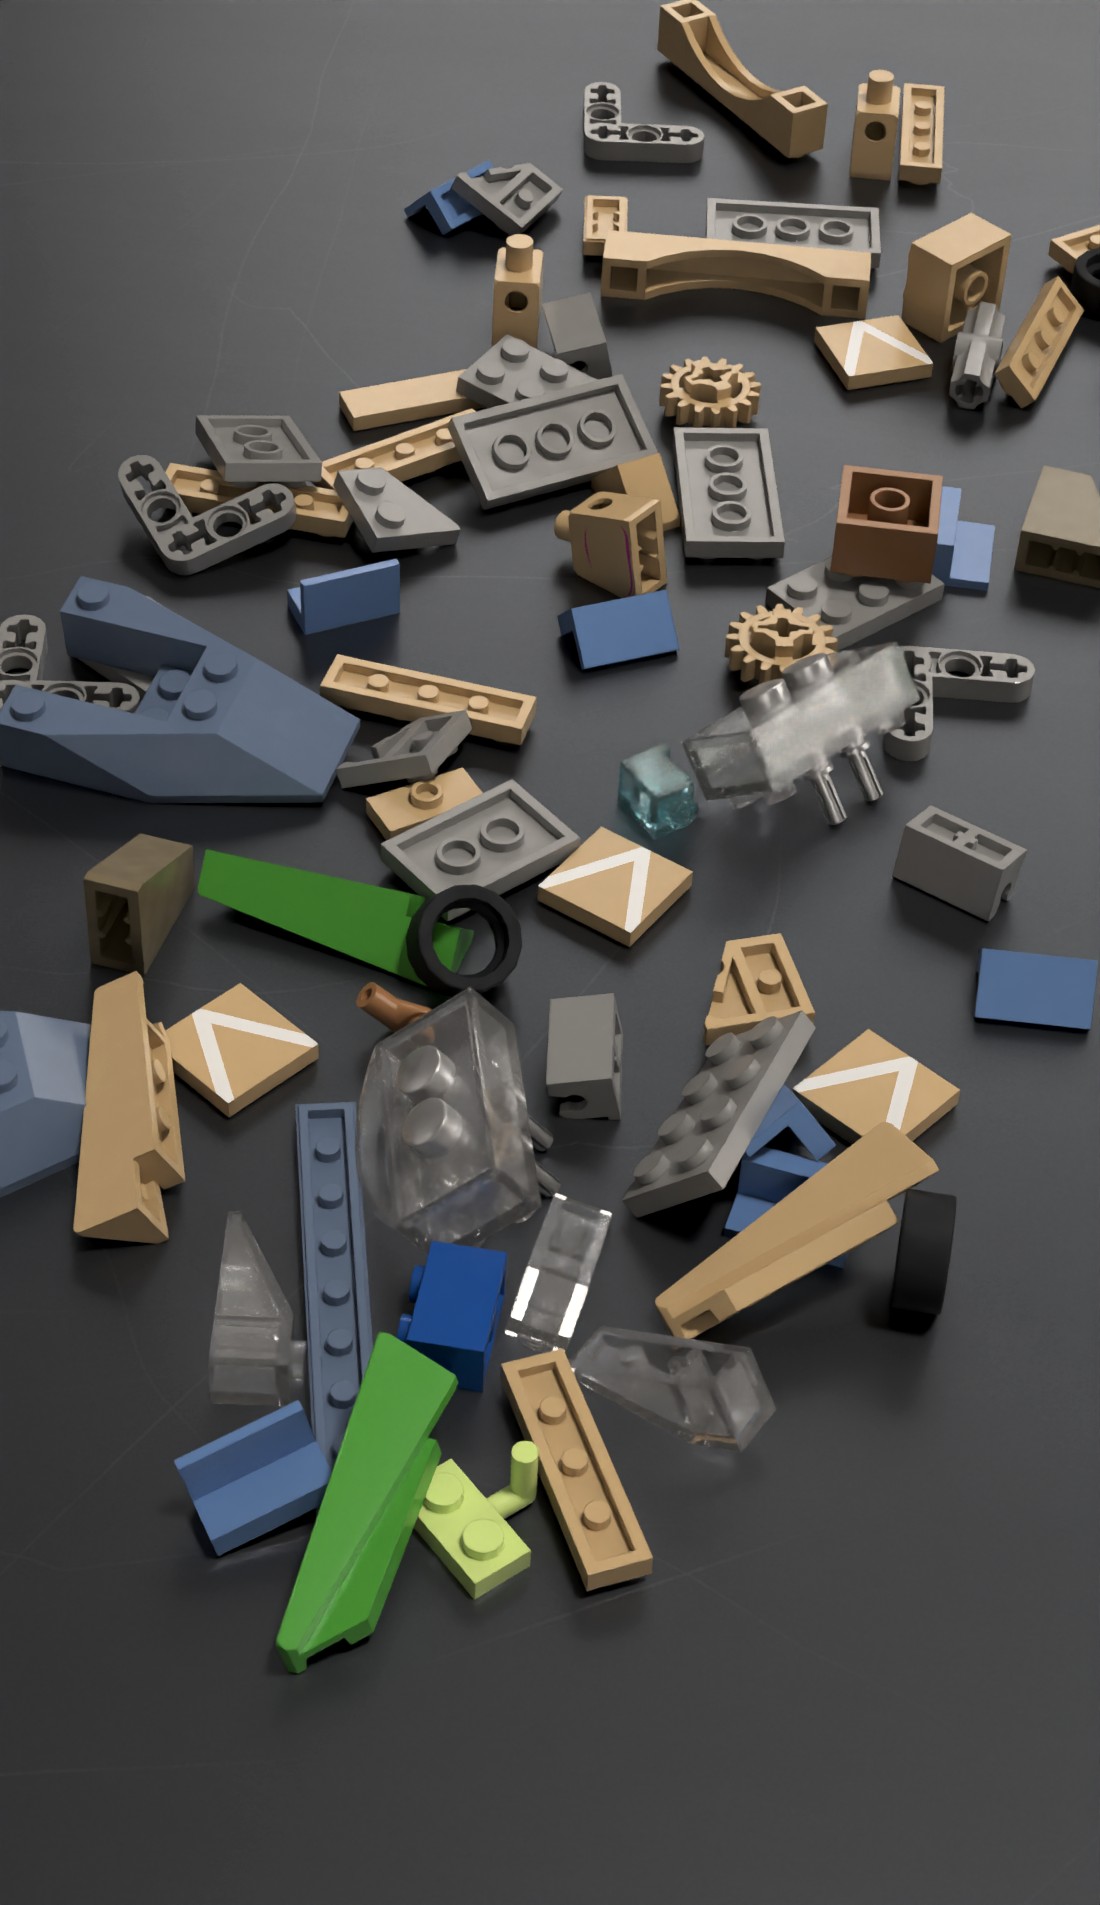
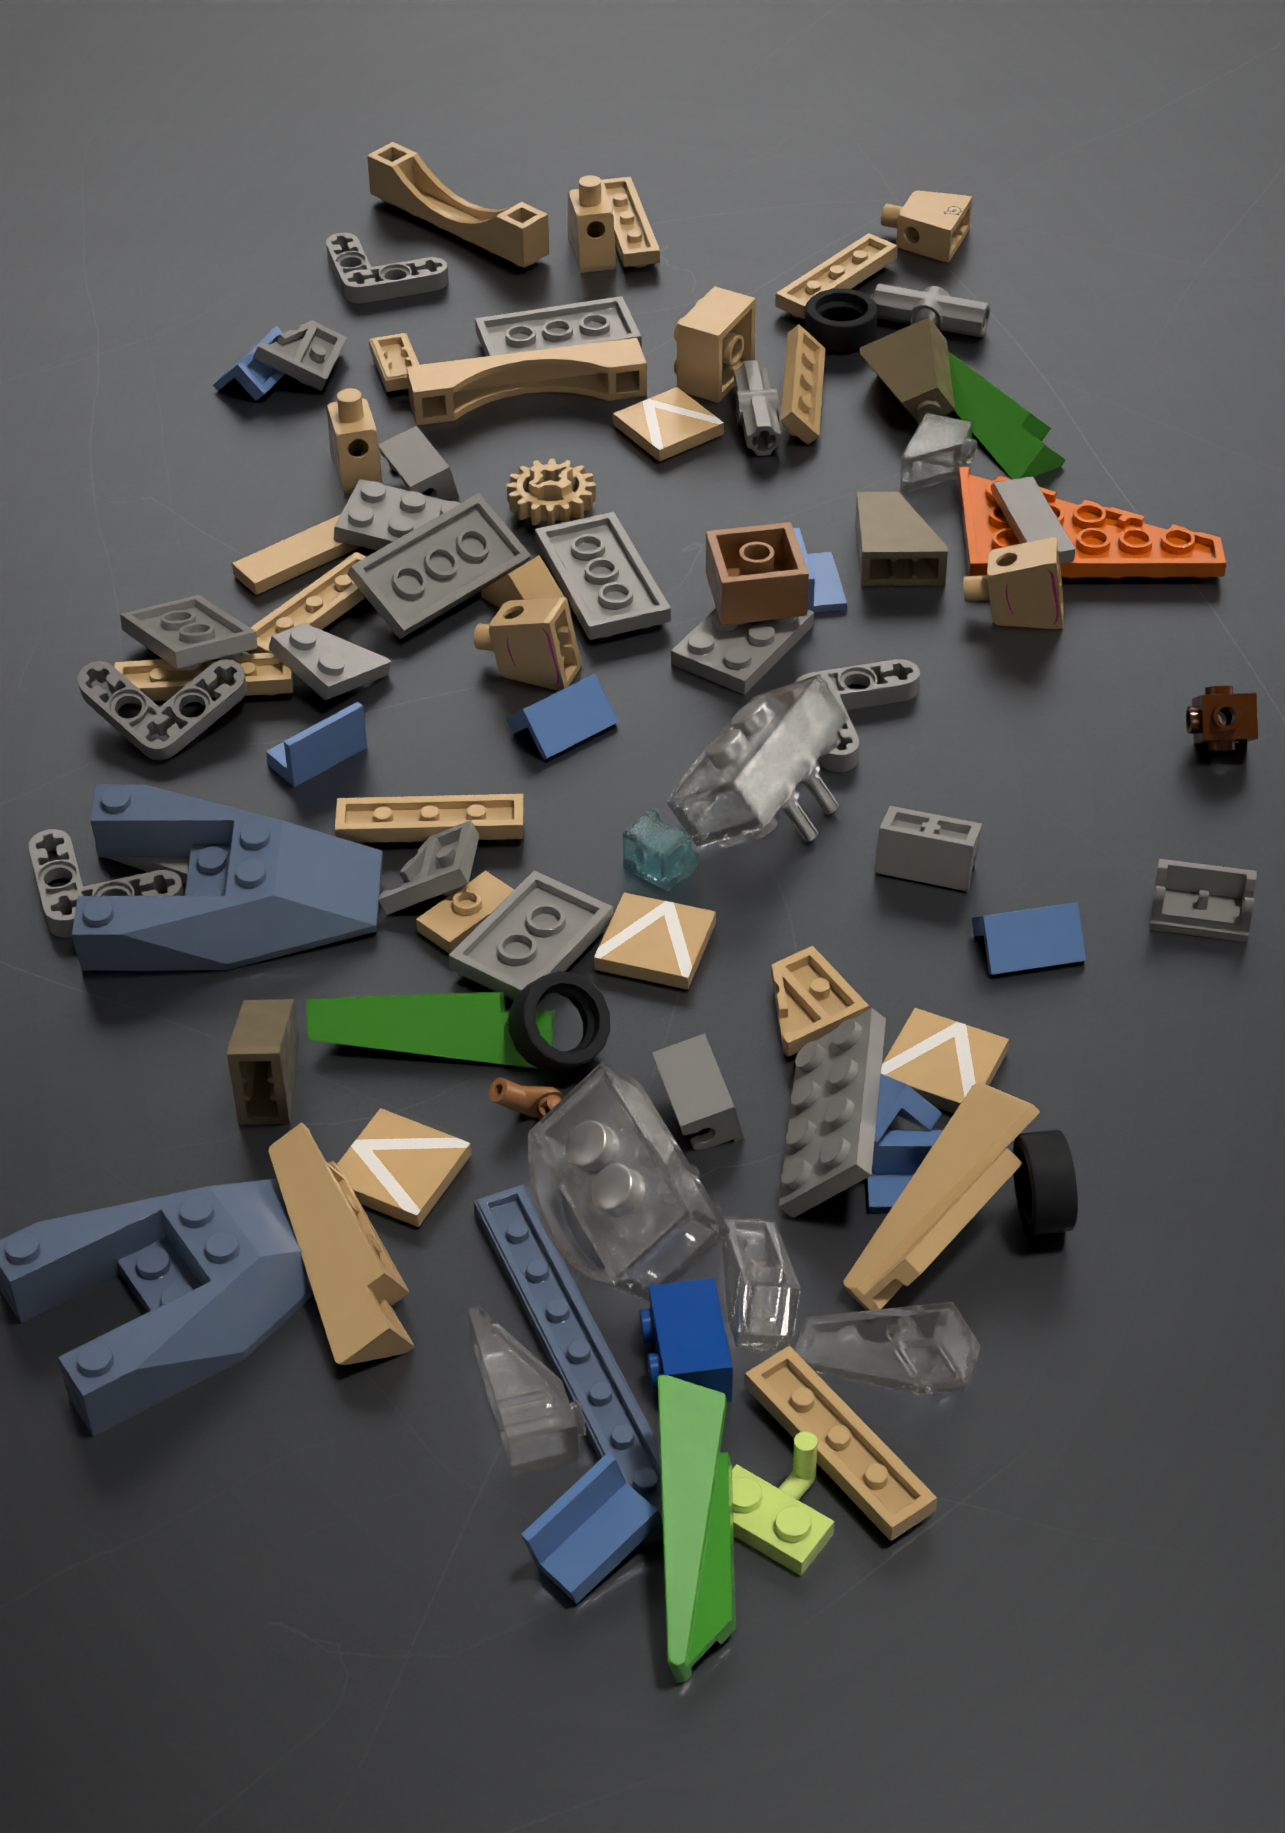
camera: 15 degrees left, 0 degrees up
tan gear [725,604,838,685] -> none

